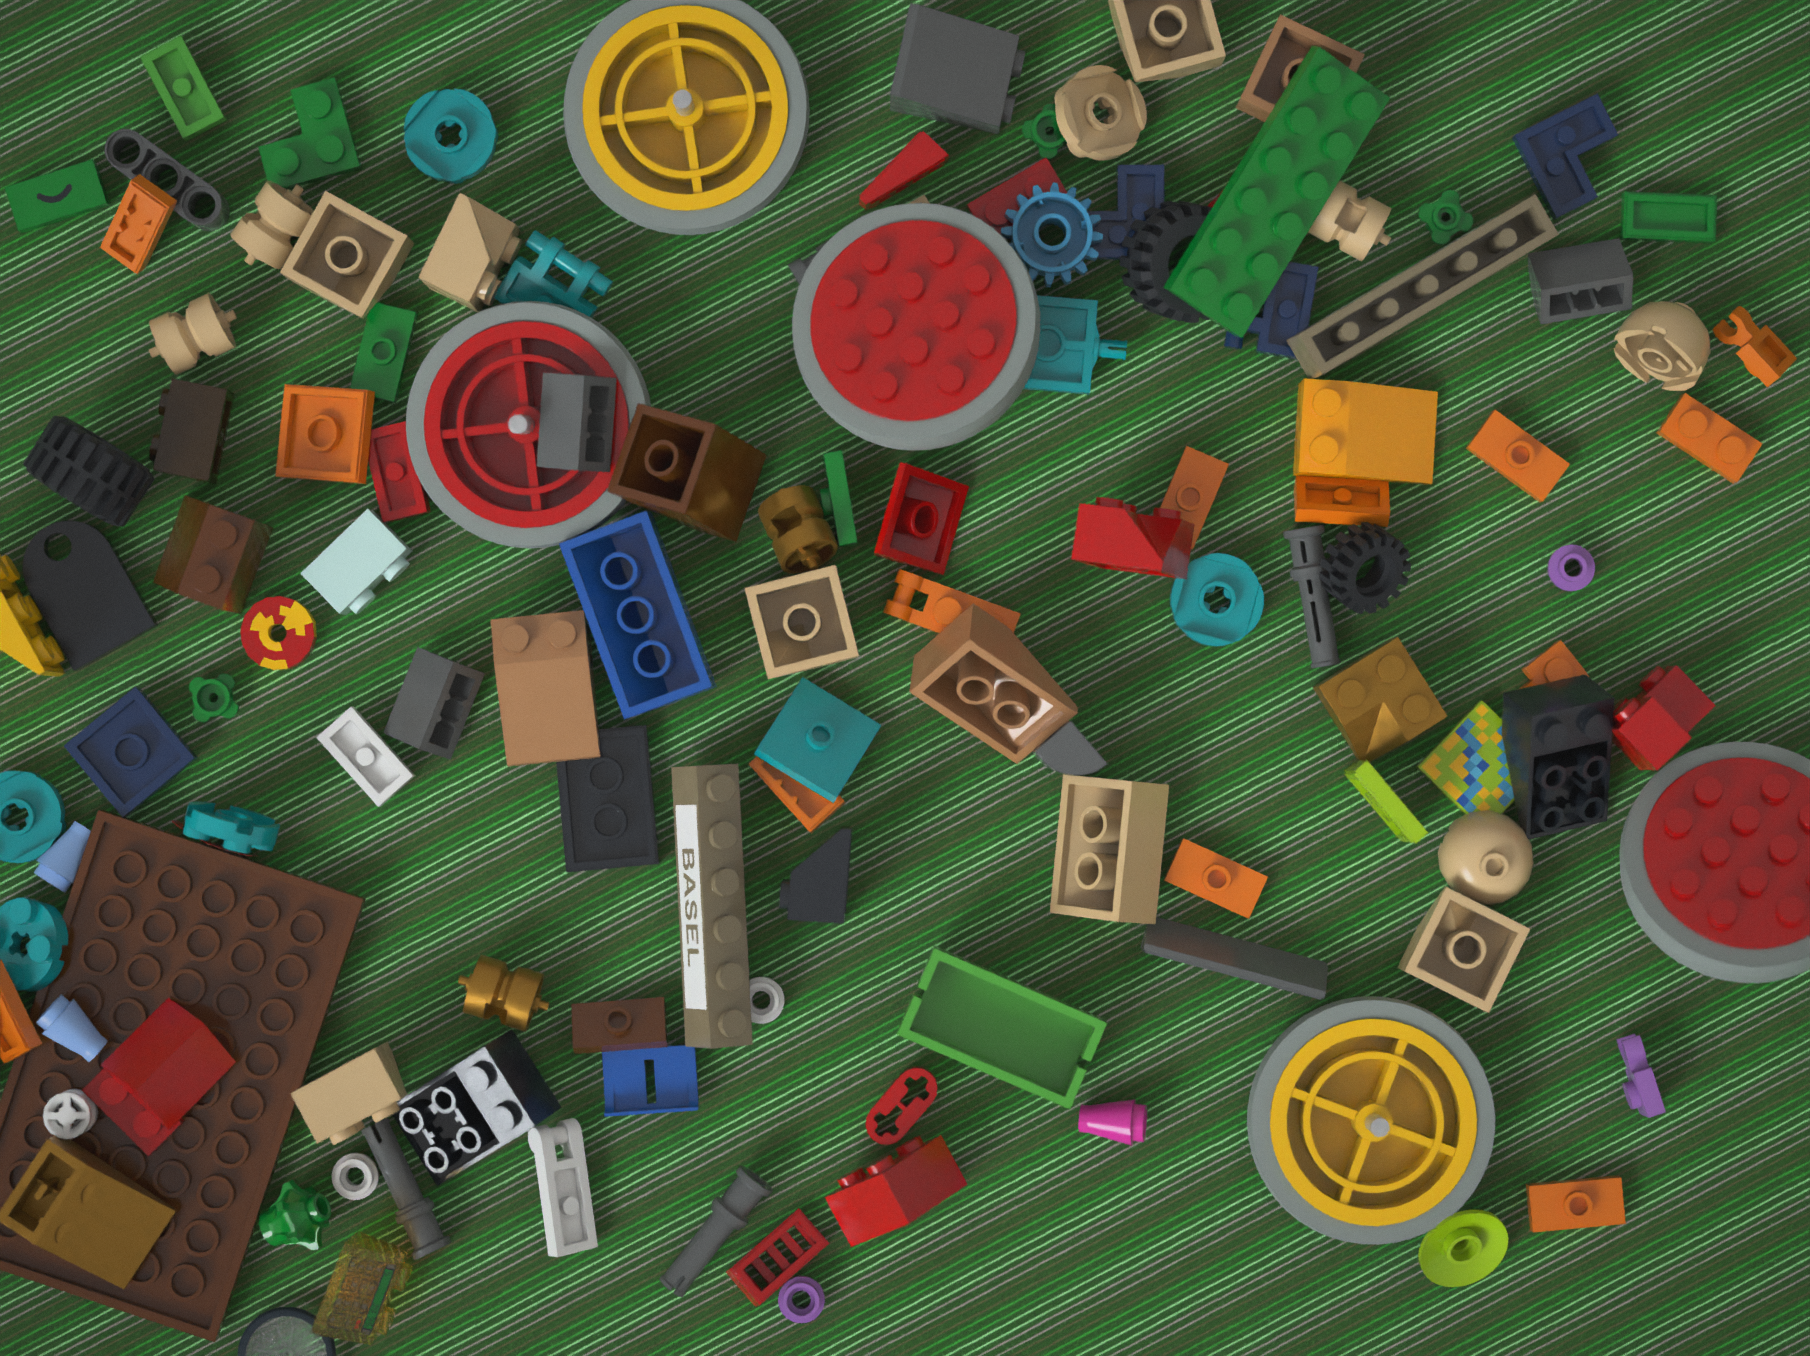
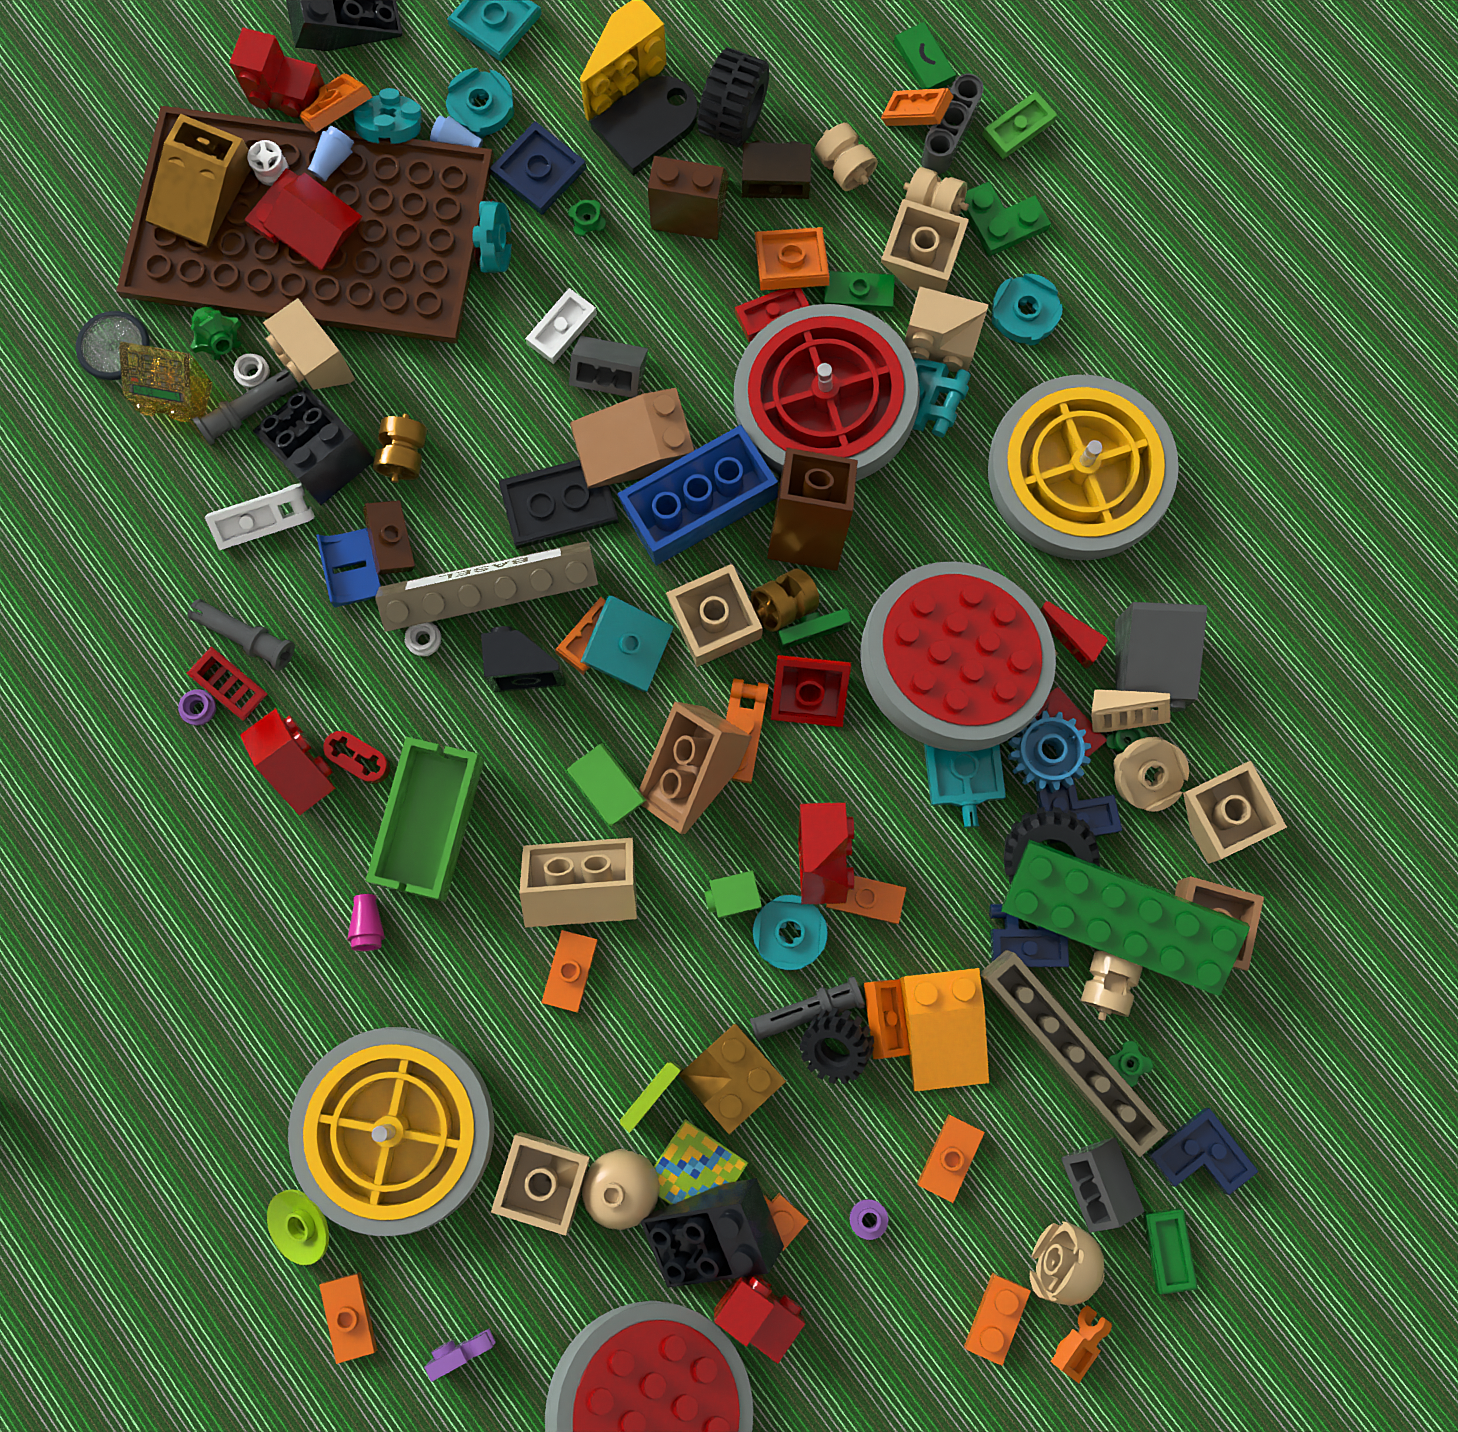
camera: 80 degrees right, 10 degrees down
red piece [240,596,317,670] -> none
light aqua brick [300,509,412,615] -> none
dark grey brick [537,373,617,472] -> none
dark grey brick [1032,721,1107,775] -> none
dark grey slope [1140,917,1328,1000] -> none
none -> bright green slope [567,743,646,826]
none -> bright green brick [704,870,762,920]
none -> tan slope [1092,689,1170,732]

